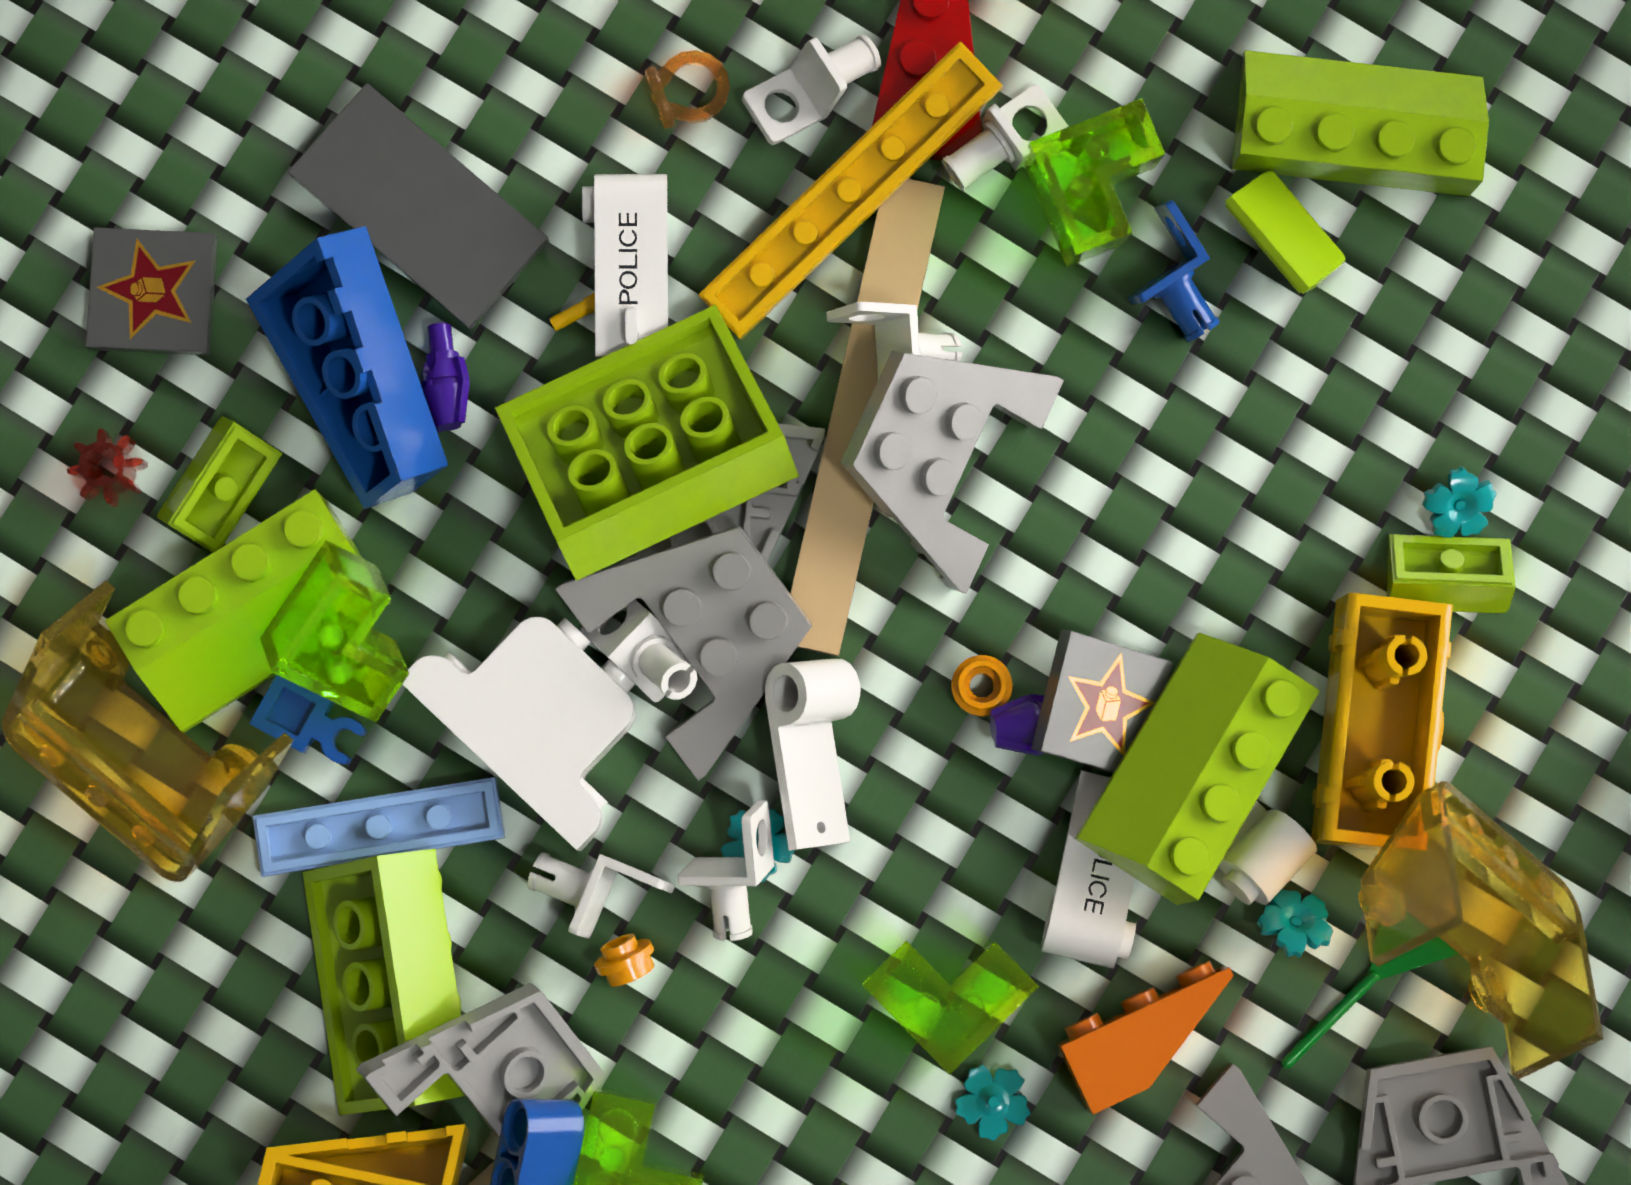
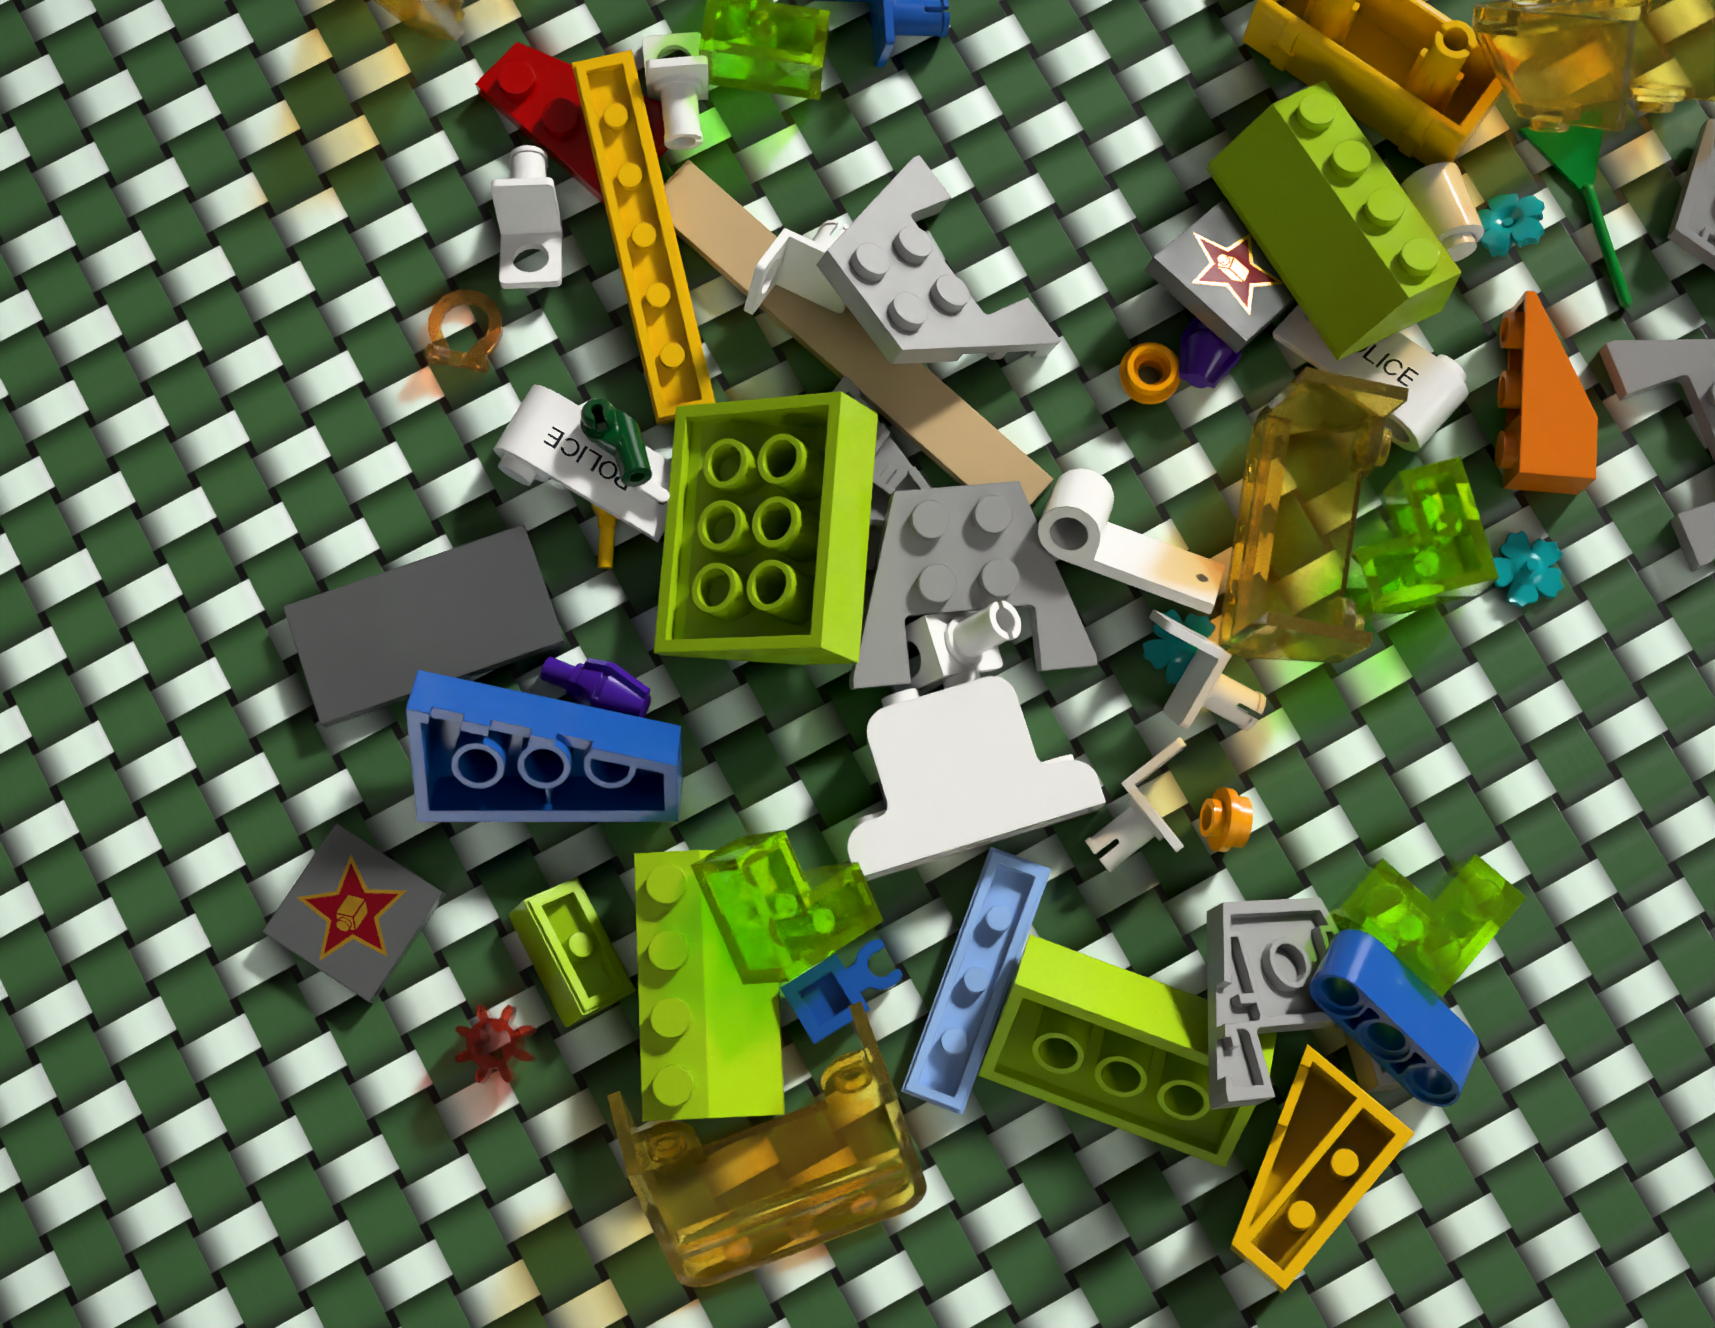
camera: 60 degrees left, 5 degrees down
none -> dark green arm [580,398,652,487]
none -> clear yellow windscreen [1218,367,1409,663]

